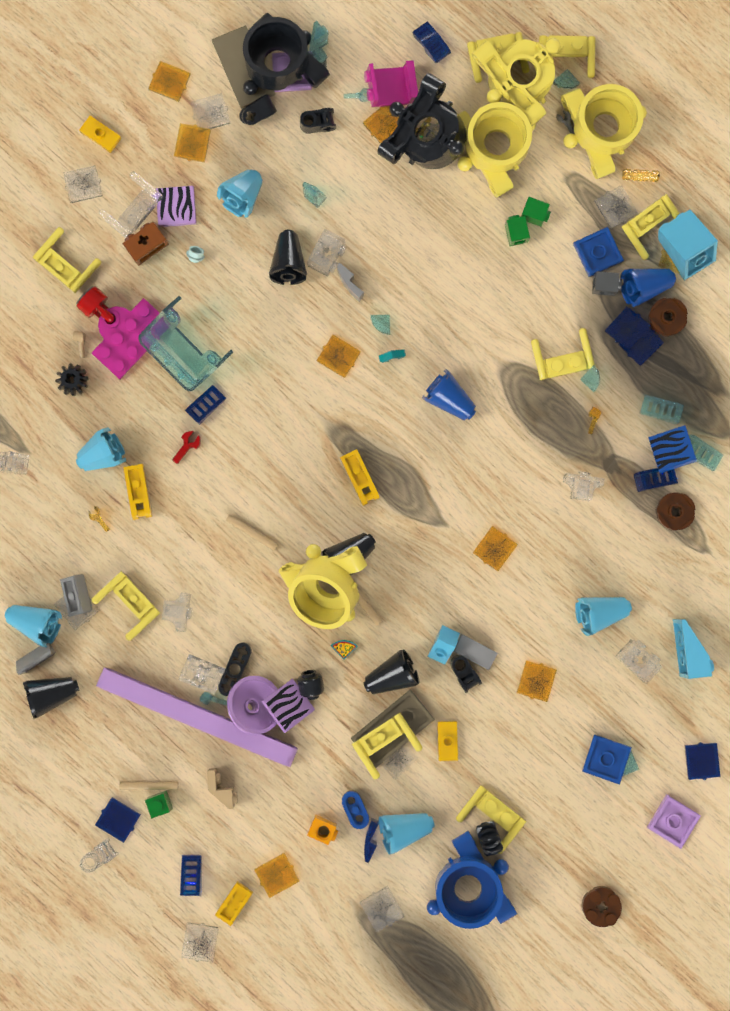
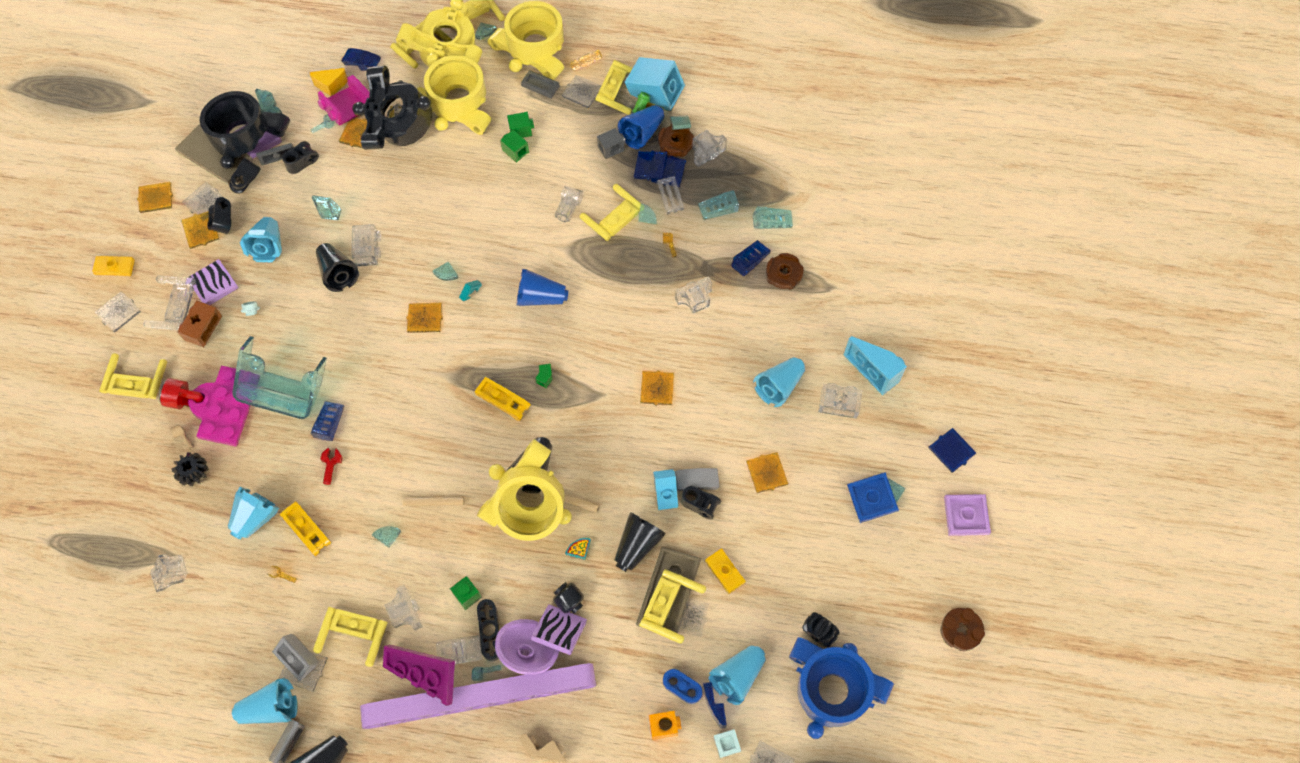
camera: 30 degrees left, 20 degrees down
light grey slope [337,263,364,302] -> none
light yellow plate [456,785,527,854] -> none
dark grey hand [556,111,575,134] -> none
blue tile [573,227,624,277] -> none
blue tile [648,425,697,473] -> none
none -> black piece [207,197,232,234]
none -> dark grey slope [256,143,294,165]
none -> yellow slope [310,68,348,96]
none -> clear light blue tile [372,526,401,548]
none -> magenta wing [383,645,455,706]
none -> green brick [449,576,482,610]
none -> dark grey tile [521,70,560,99]
none -> green piece [535,364,553,389]
none -> clear piece [555,185,583,223]
none -> bright green pin [632,92,650,113]
none -> clear tile [657,176,684,215]
none -> sand green slope [669,115,691,130]
none -> clear brick [693,130,727,167]
none -> light aqua plate [713,729,741,758]

